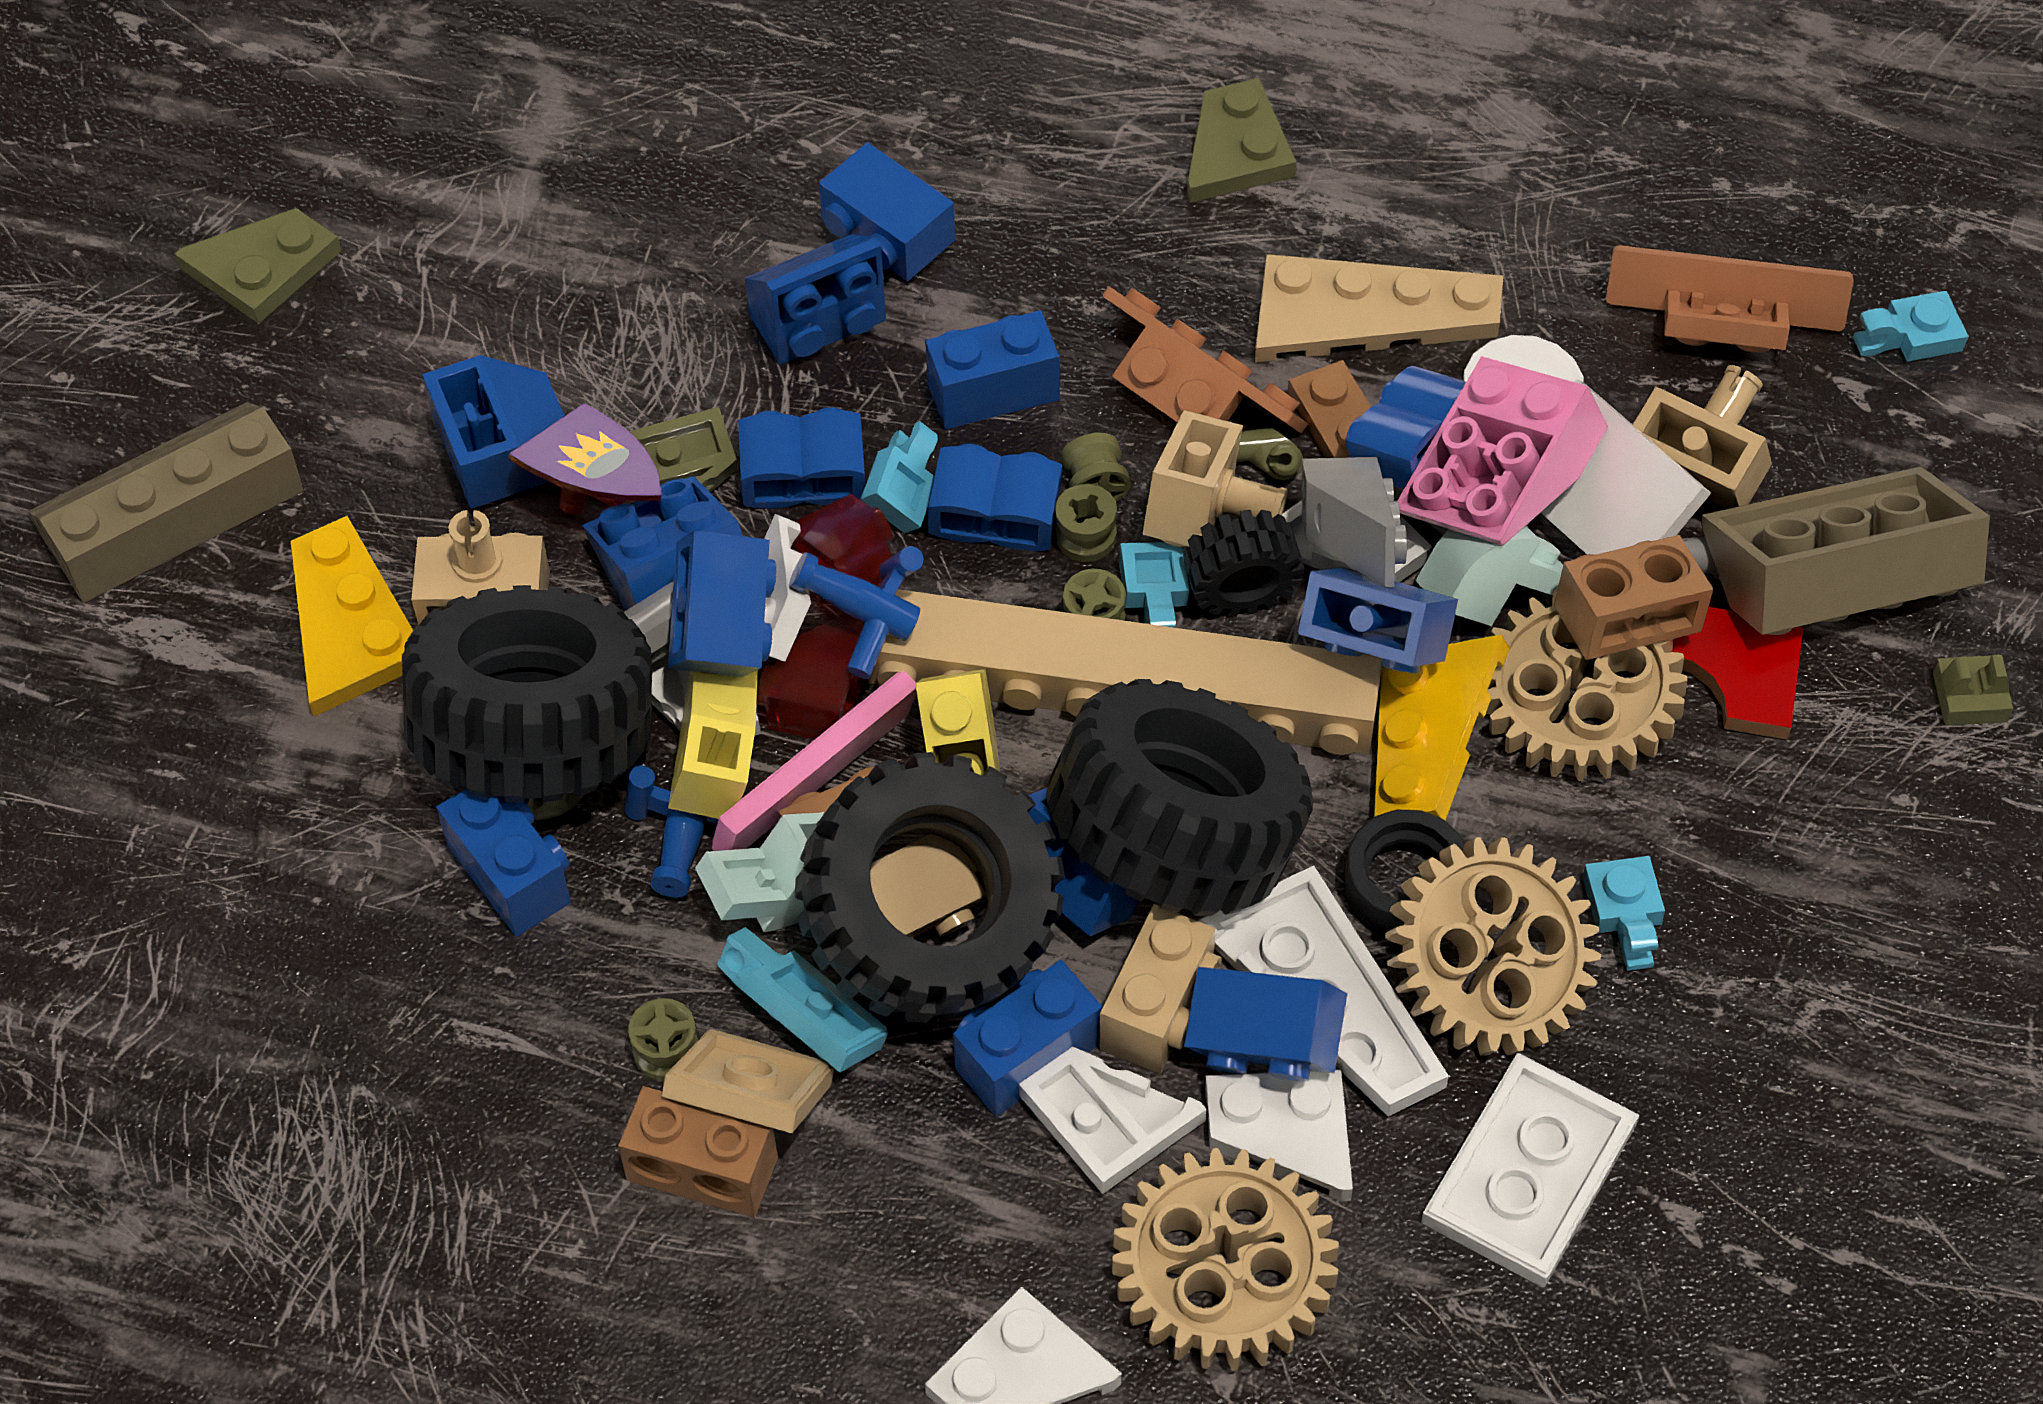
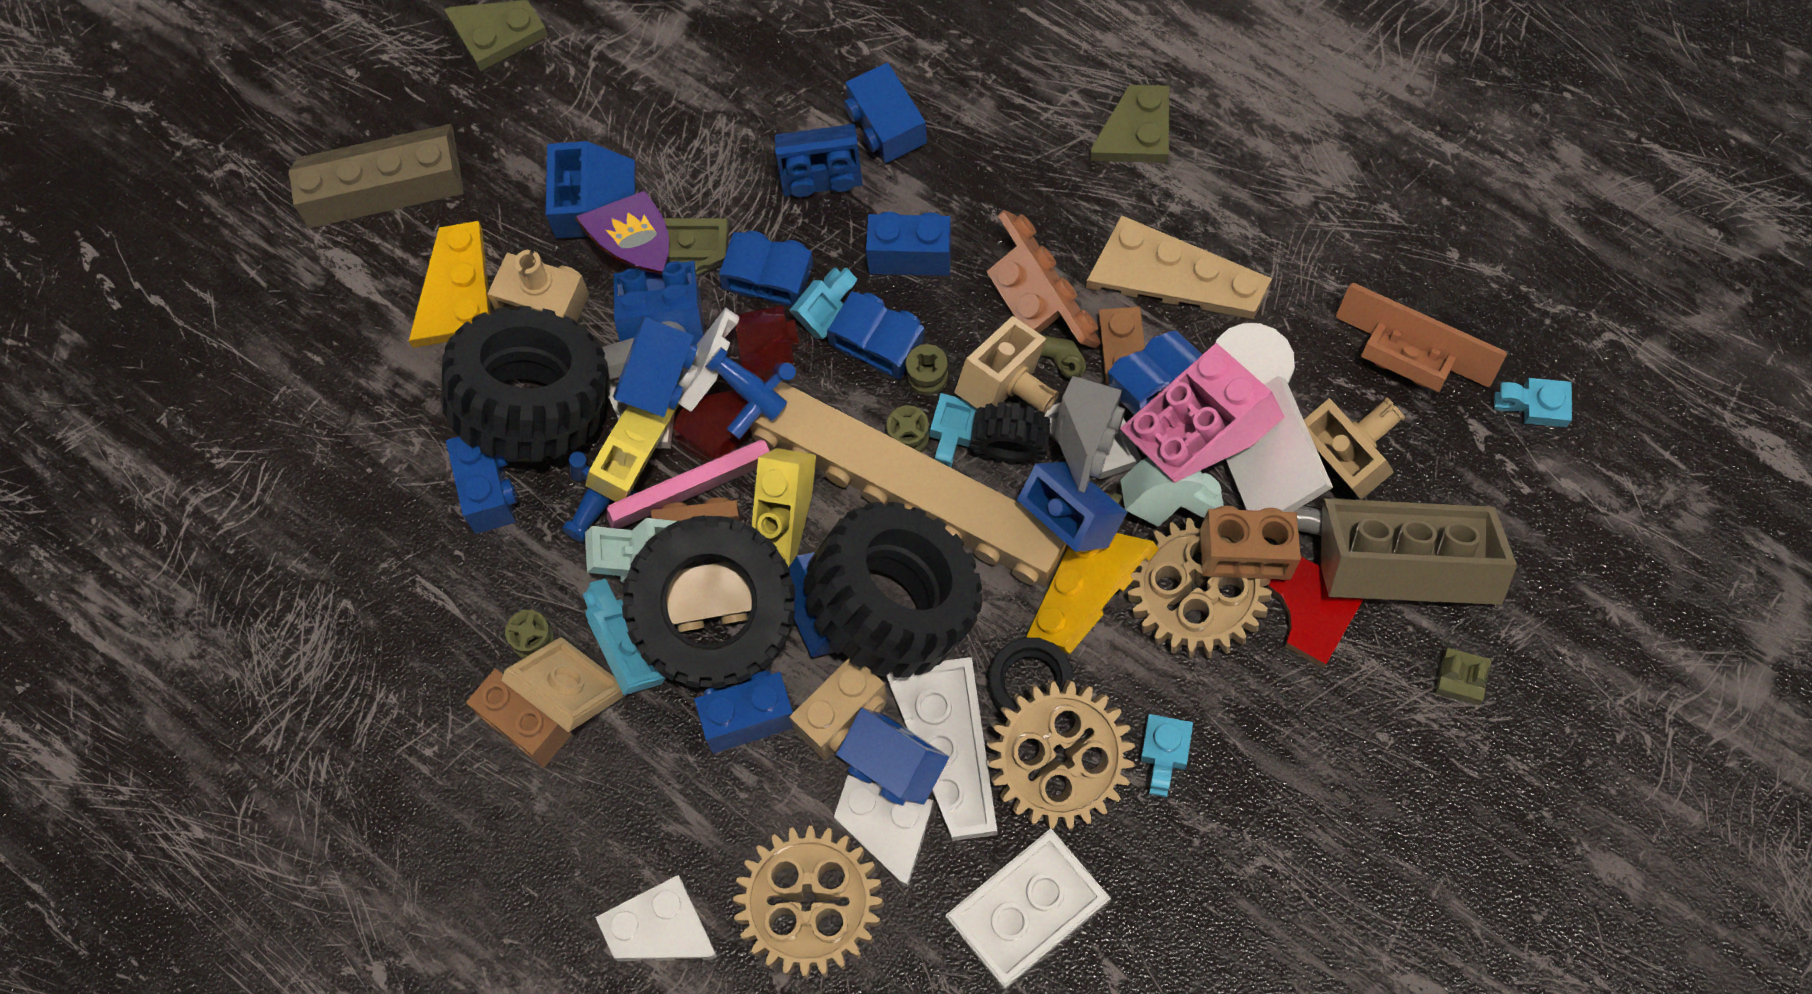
camera: 25 degrees right, 10 degrees up
white wing [1019,1047,1206,1194] -> none
olive wheel [1060,433,1131,502] -> none

